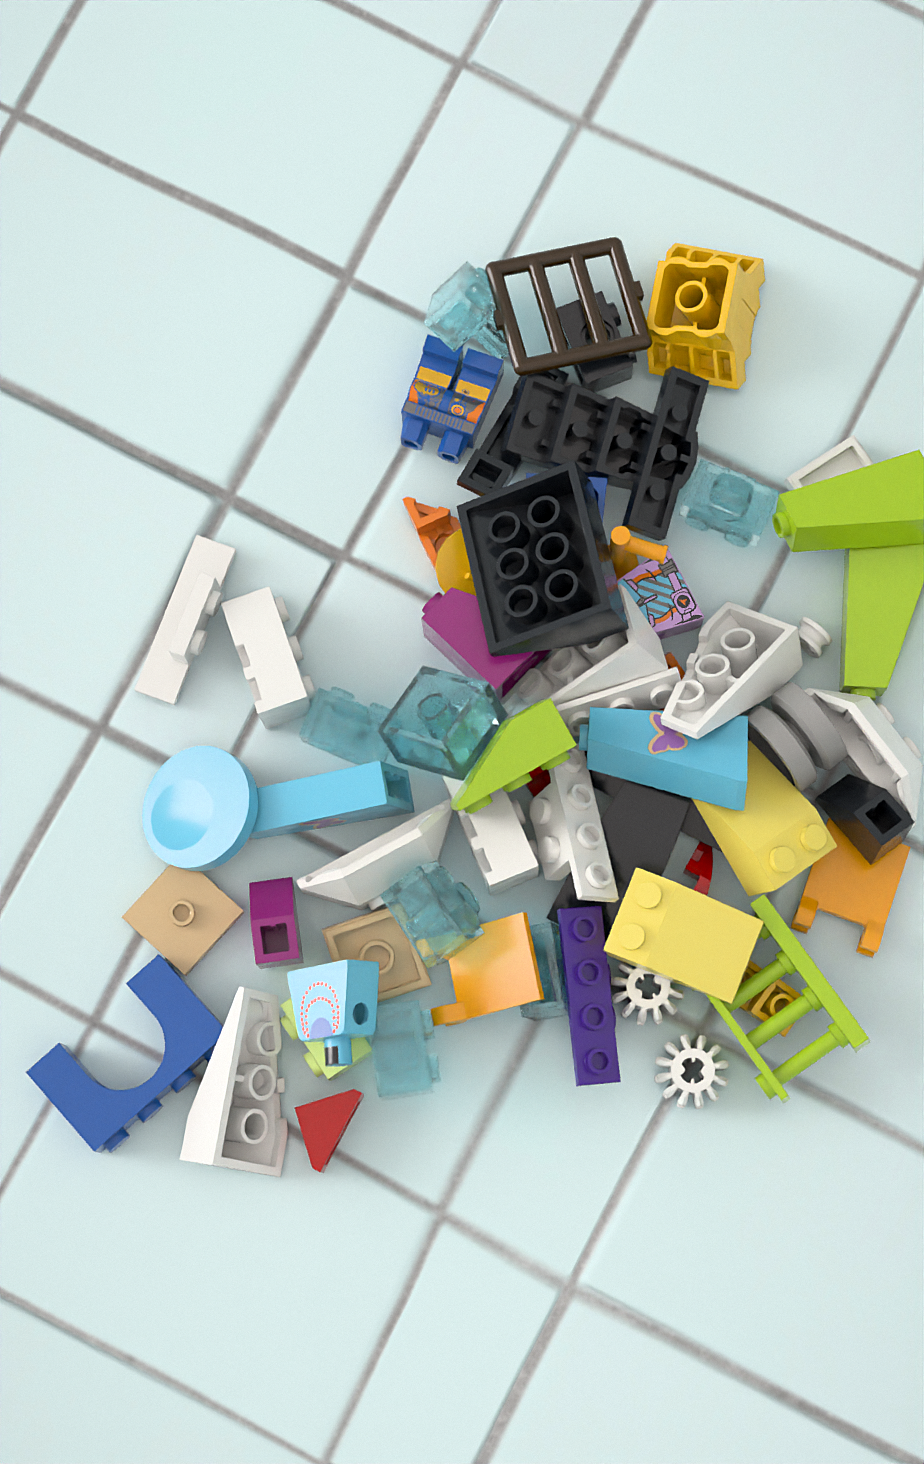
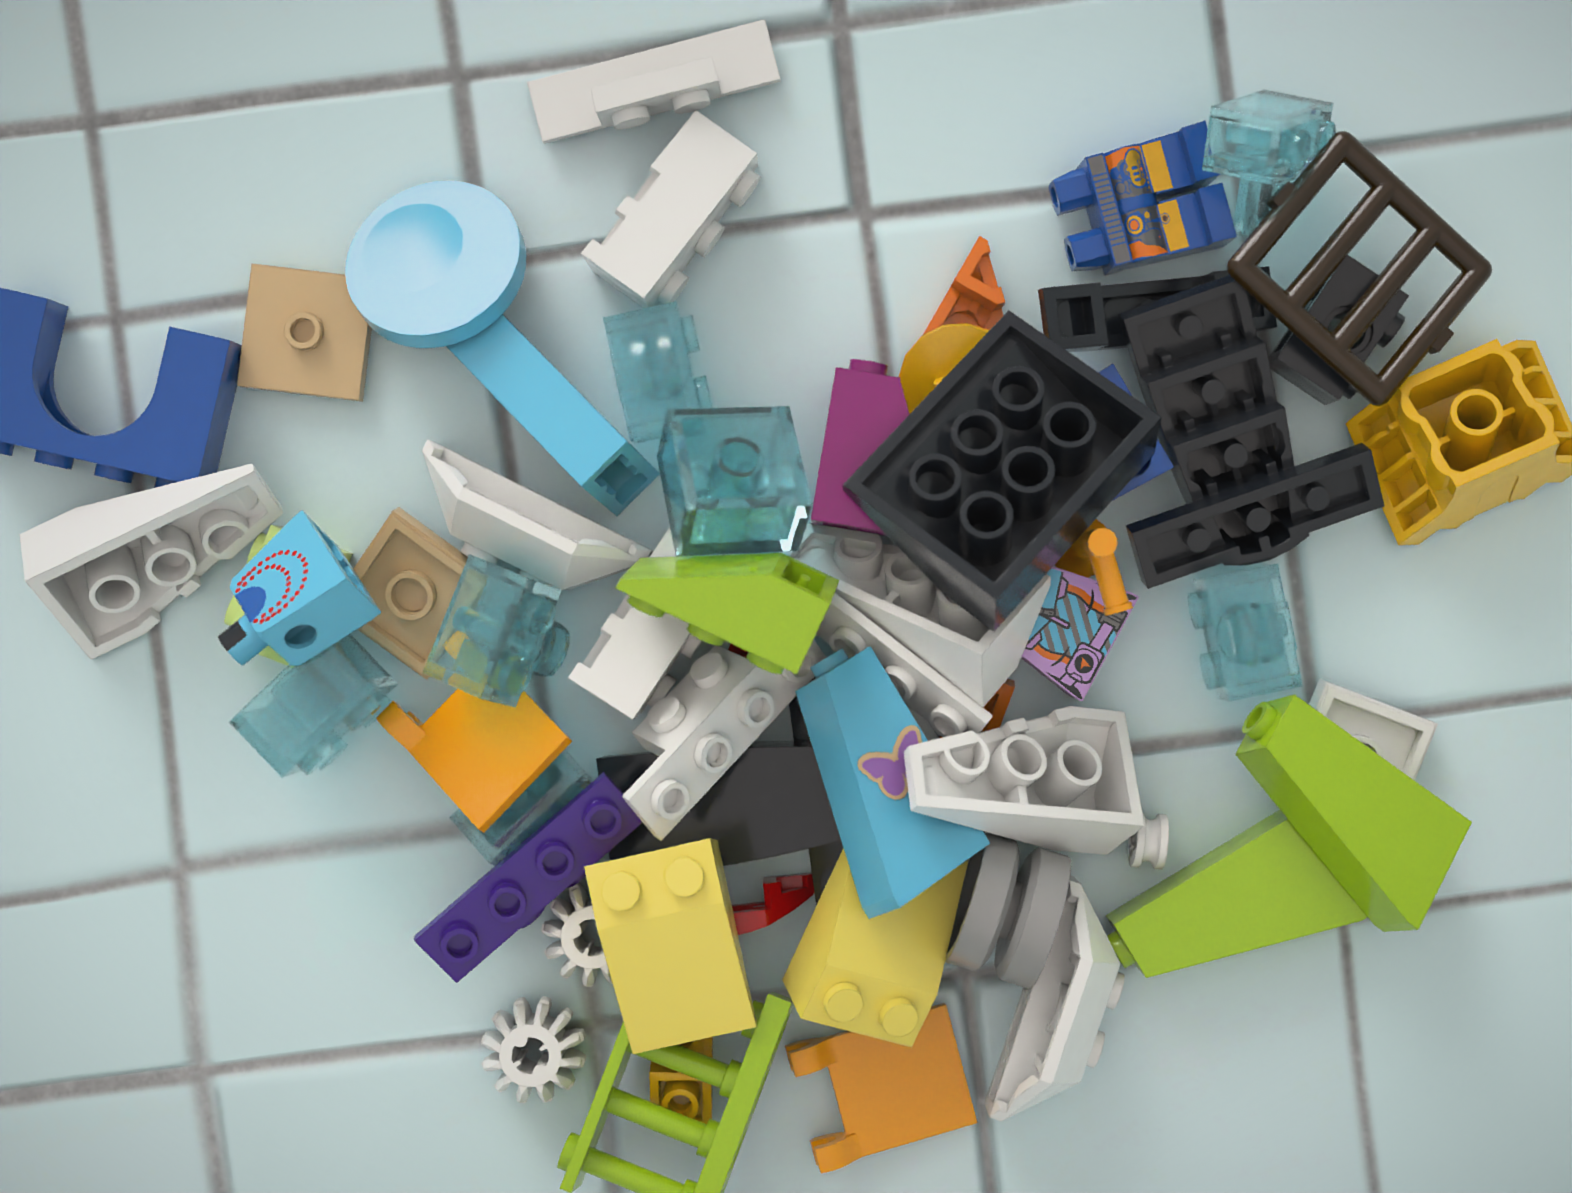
camera: 50 degrees right, 10 degrees up
magenta slope [249,877,304,969] -> none
red slope [295,1089,364,1173] -> none
black slope [815,774,915,865] -> none

